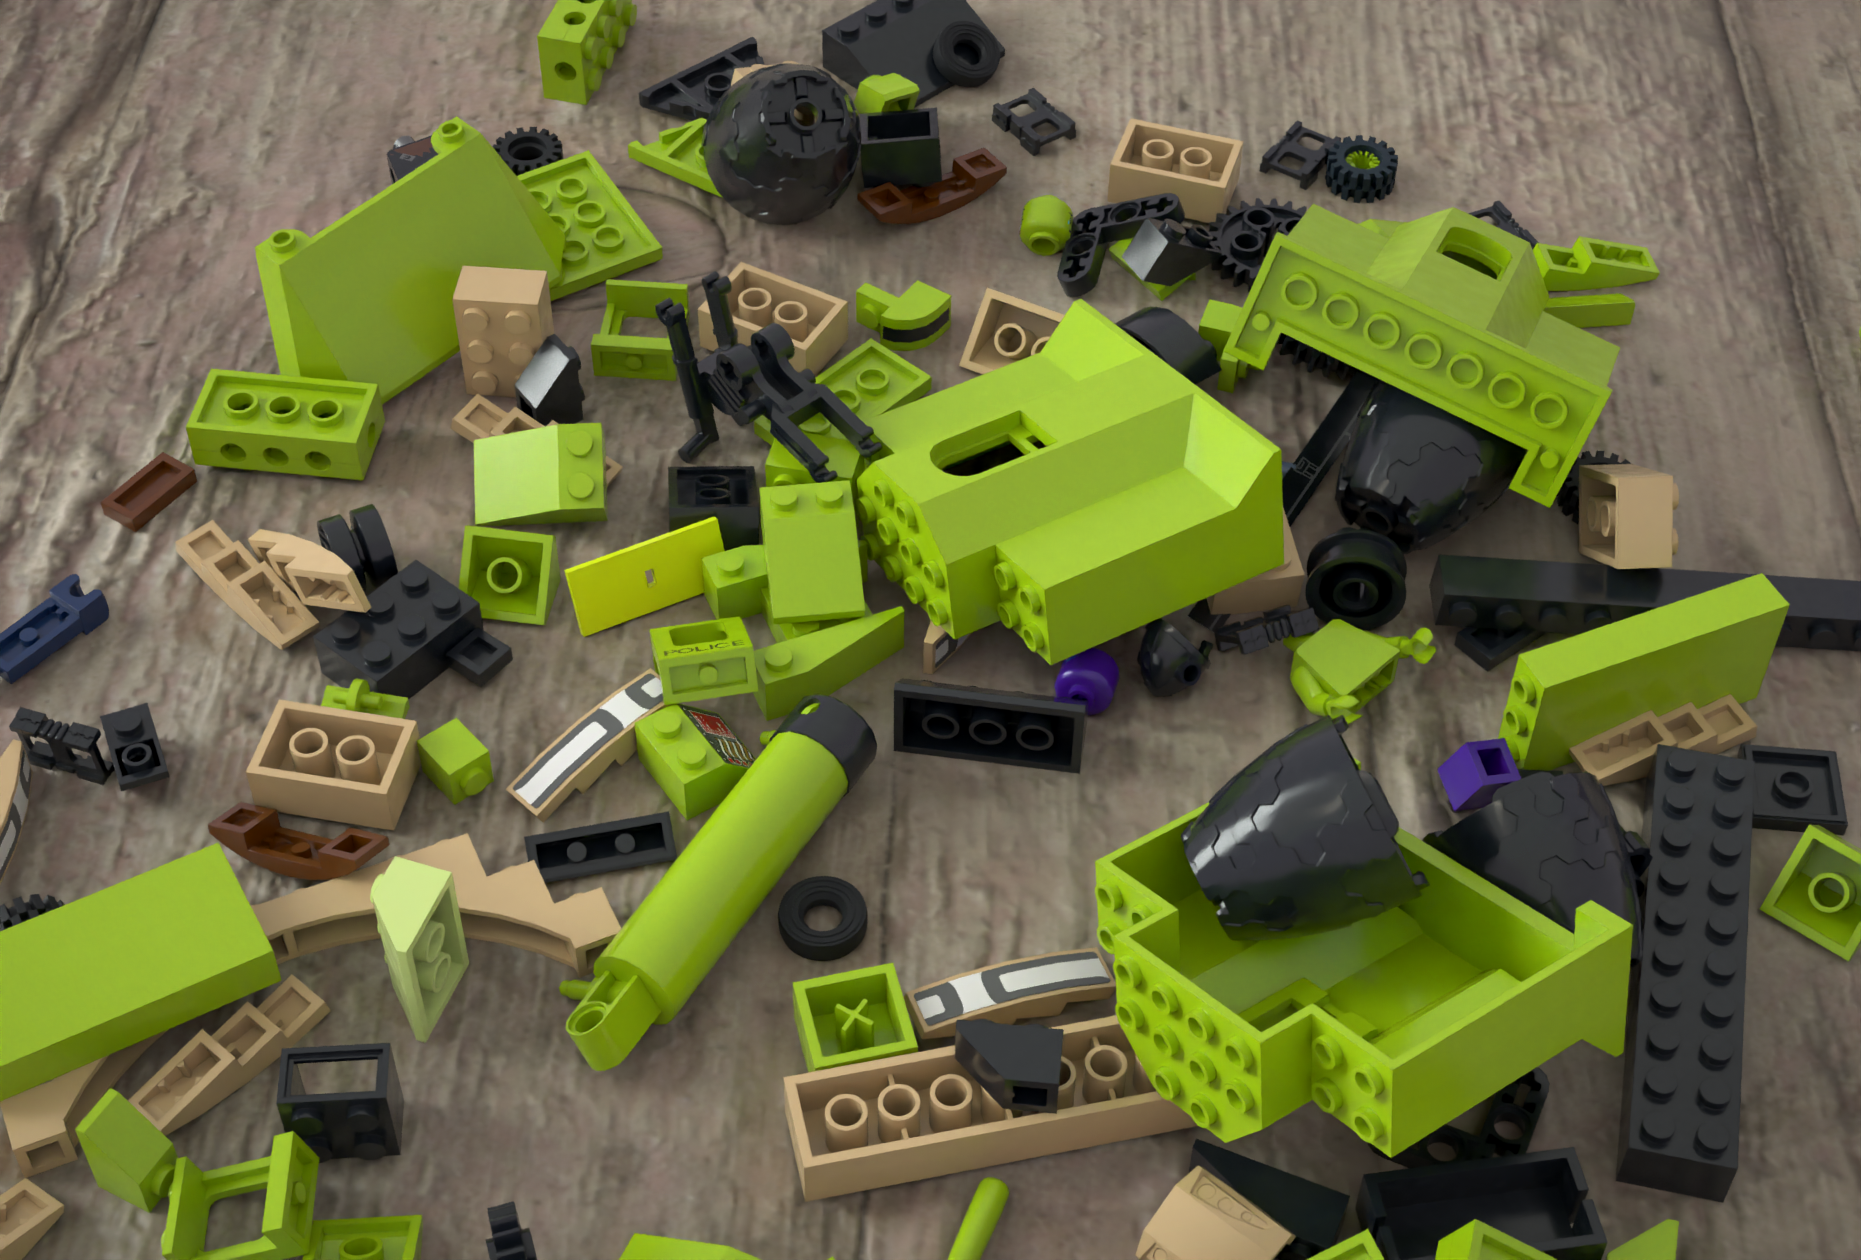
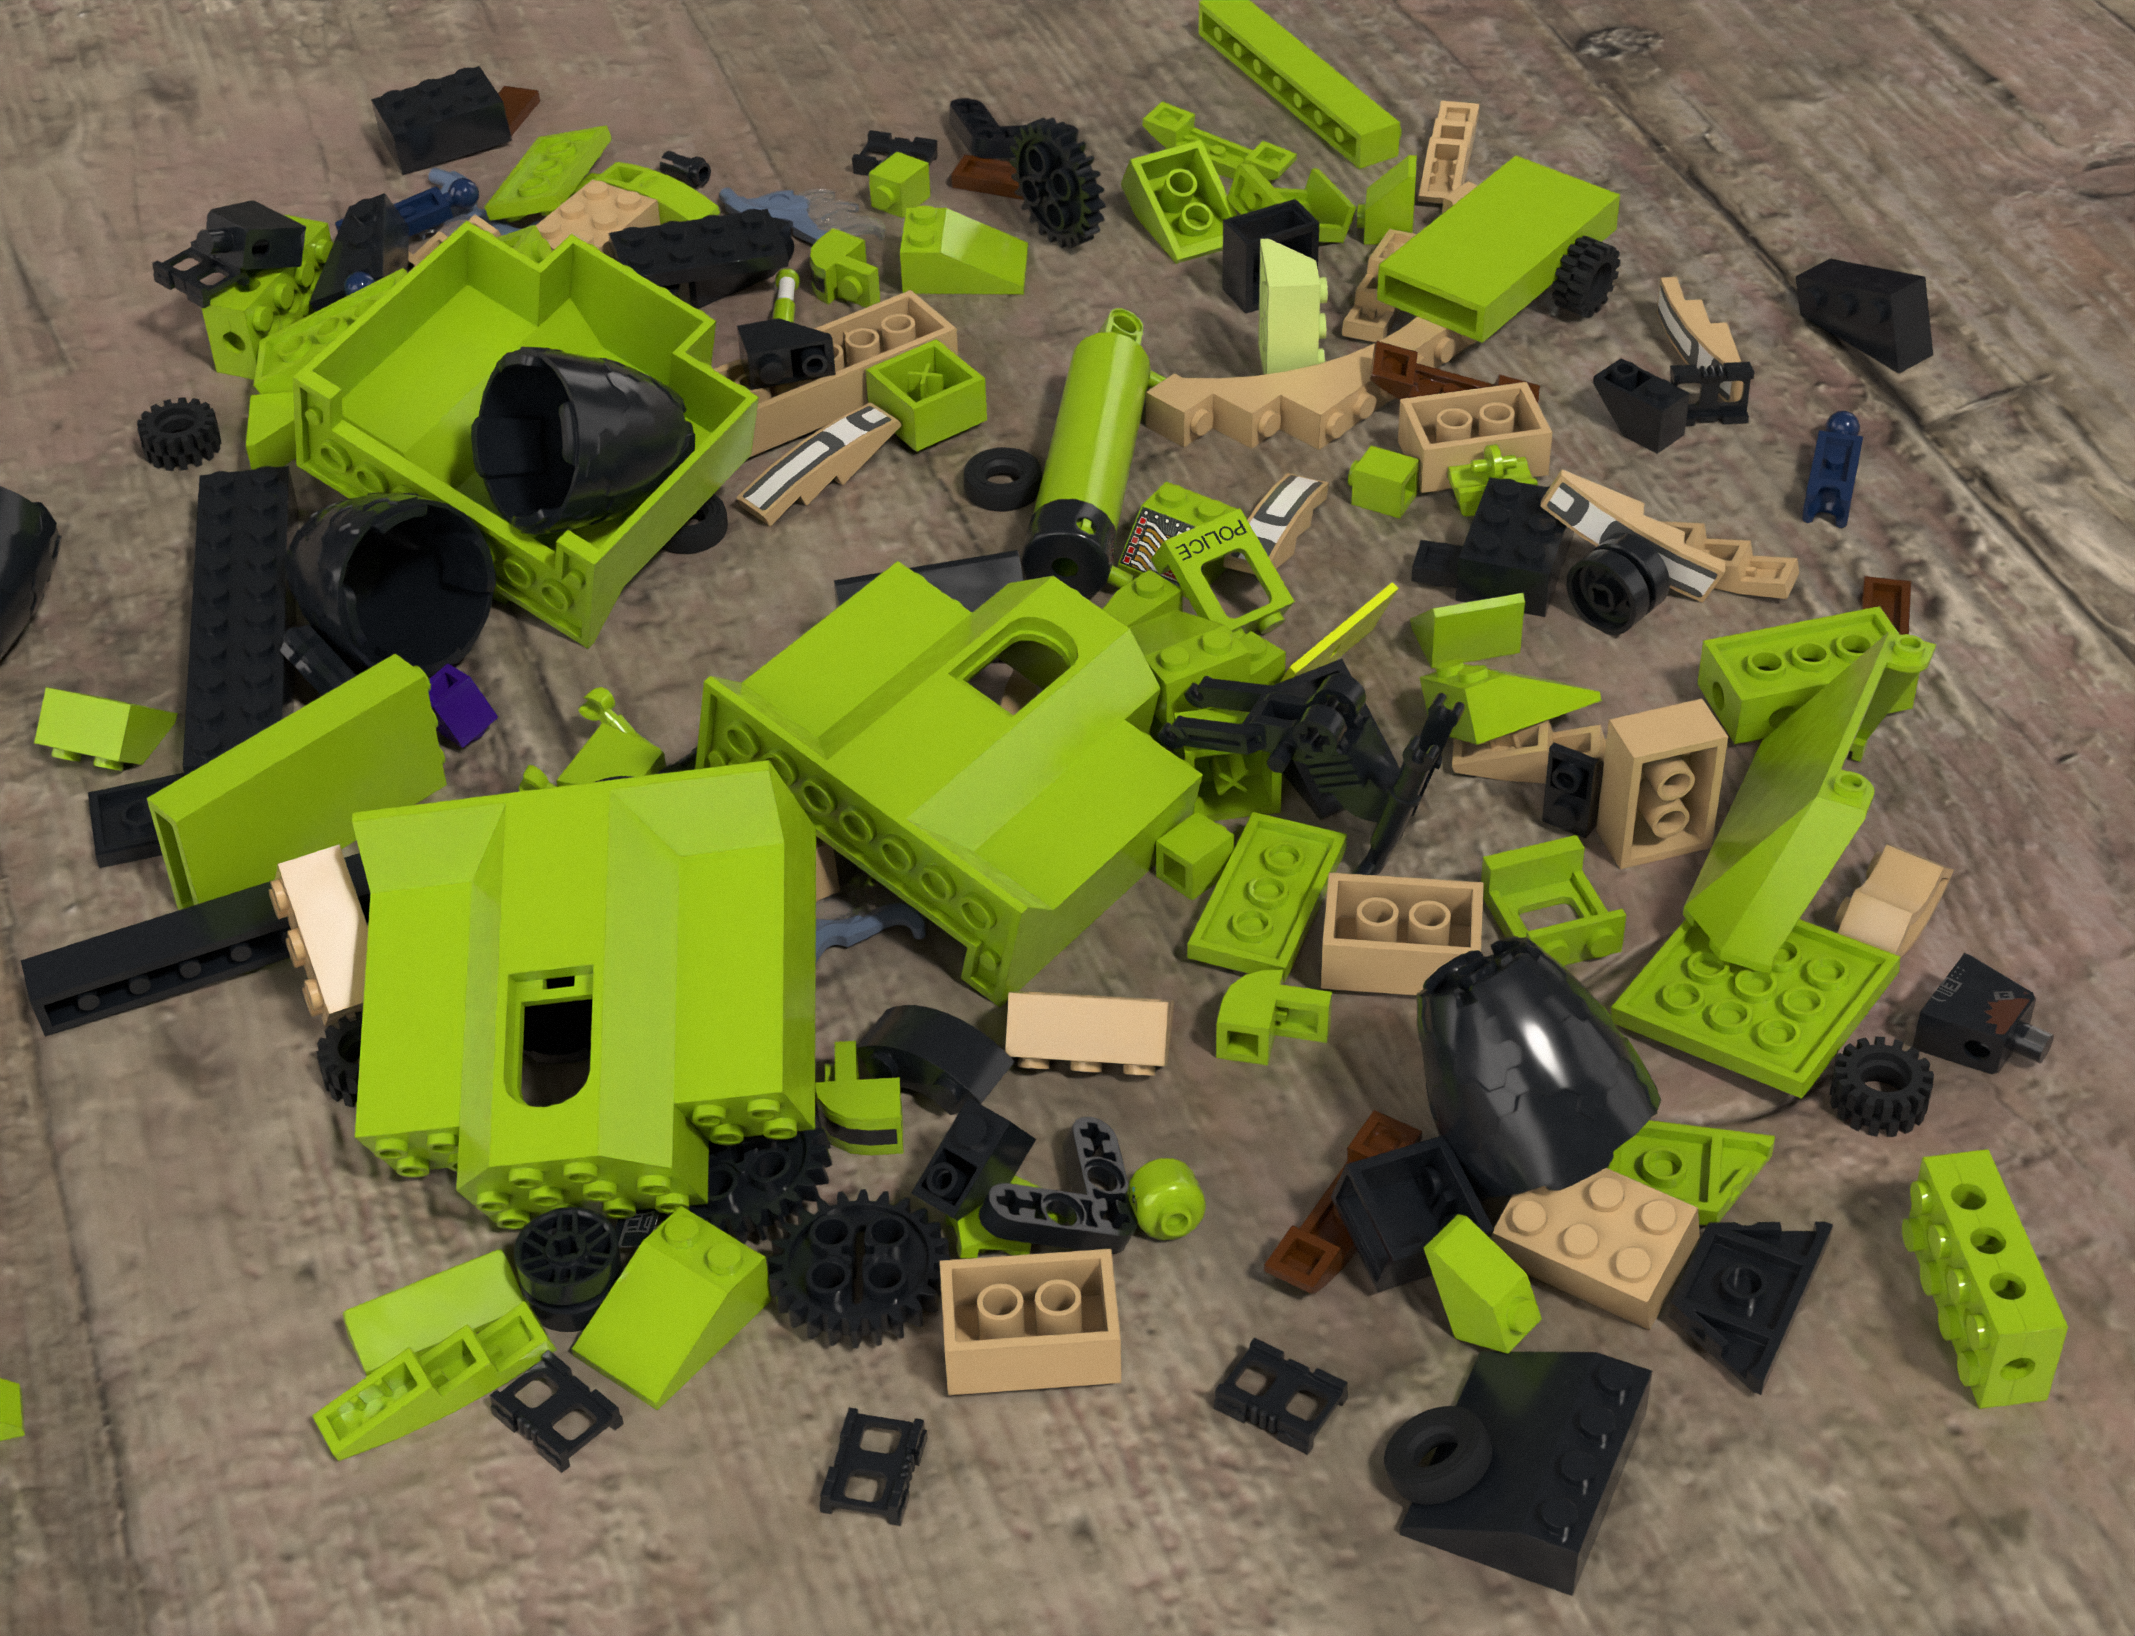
camera: 160 degrees right, 5 degrees down
black slope [524,811,677,883] -> none
black bush [1325,135,1398,203] -> none

